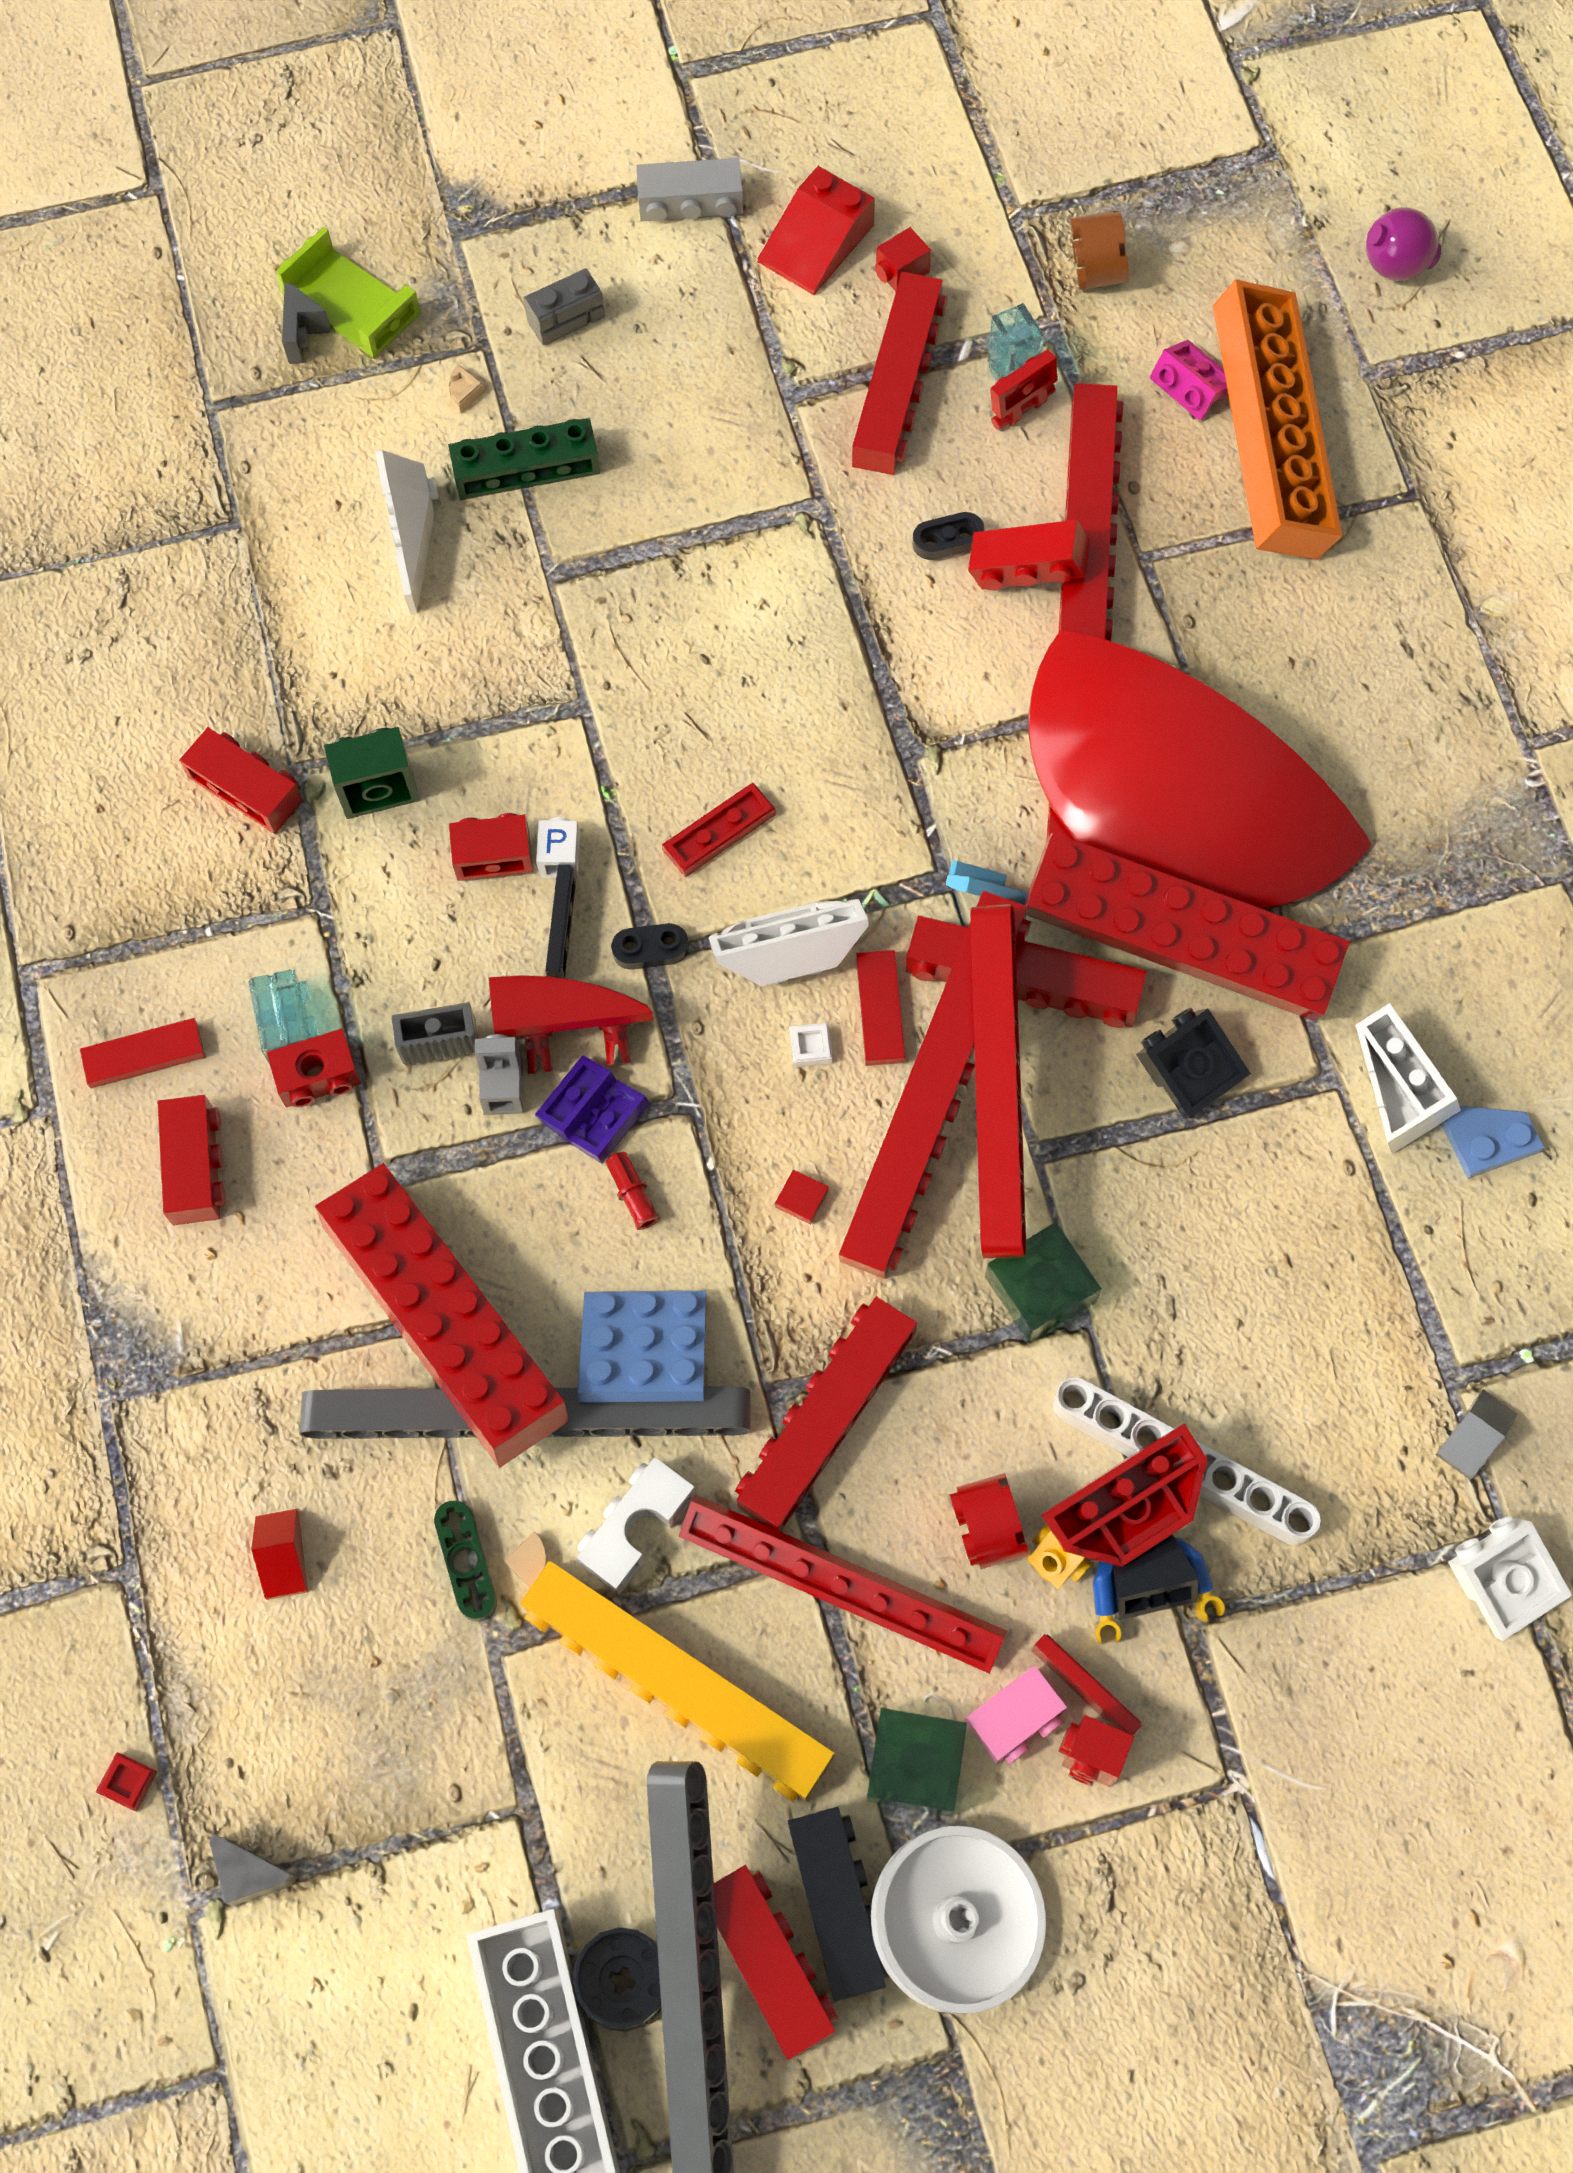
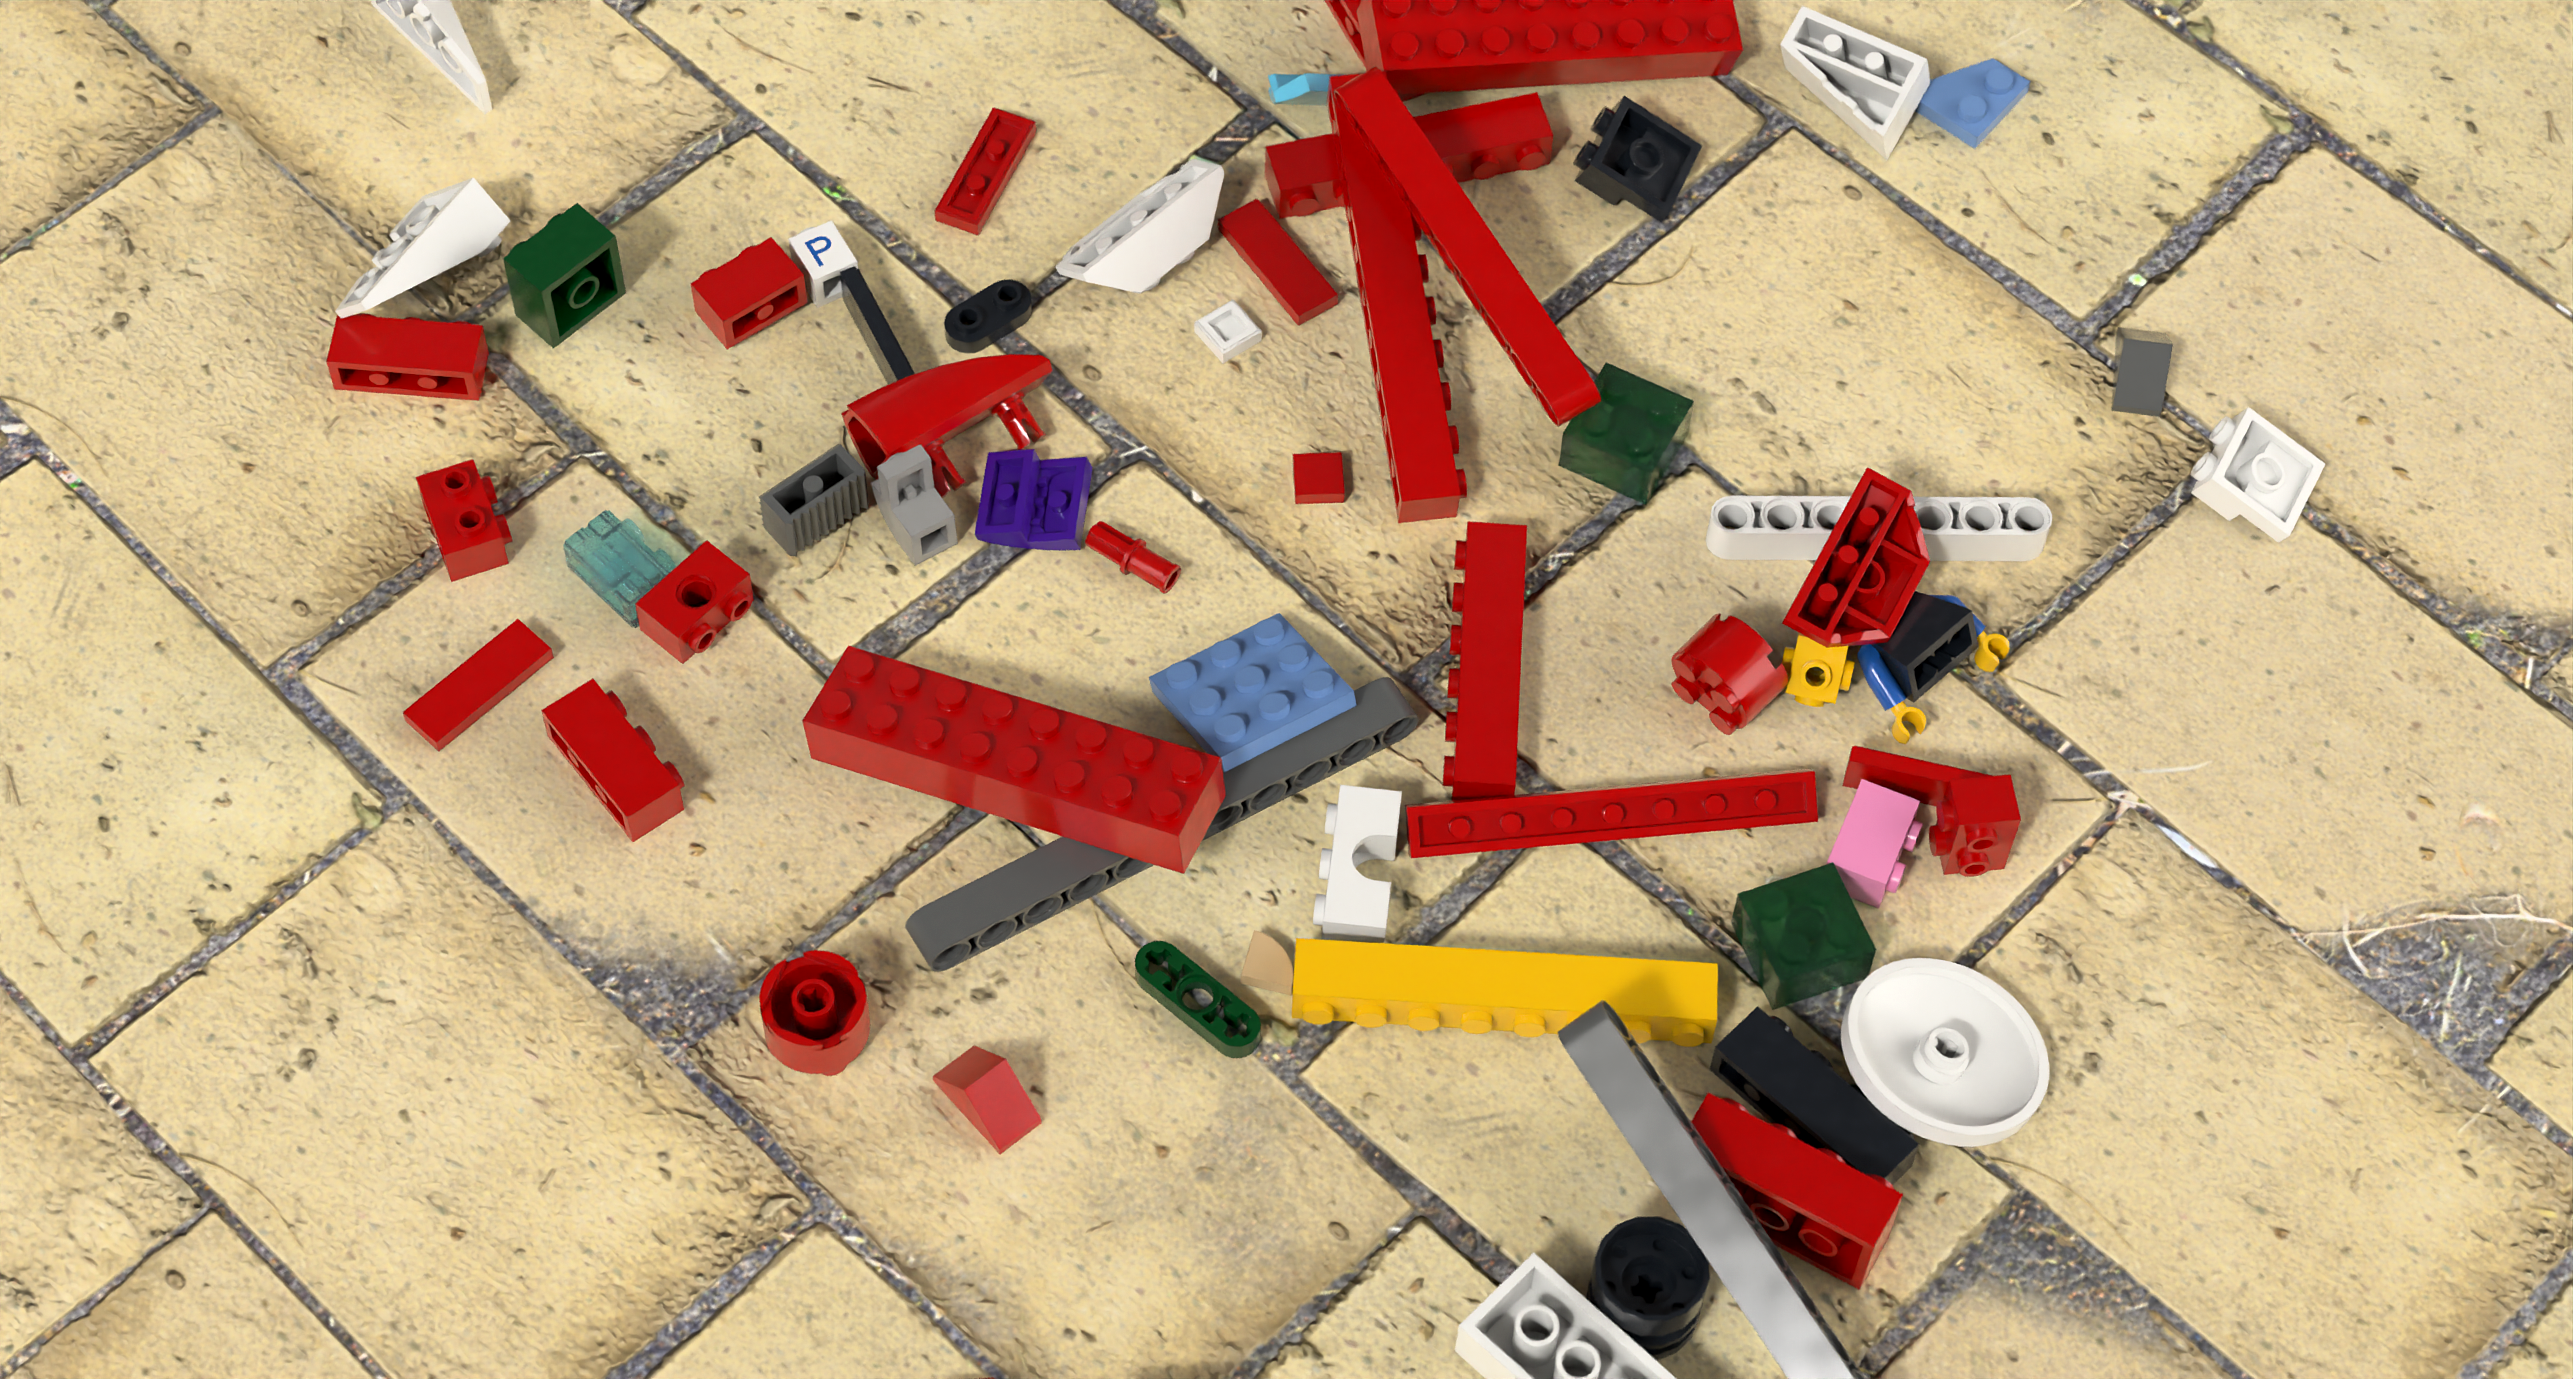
camera: 35 degrees left, 10 degrees down
none -> white wedge [335,177,510,319]
none -> red brick [416,459,513,582]
none -> red brick [759,950,870,1076]

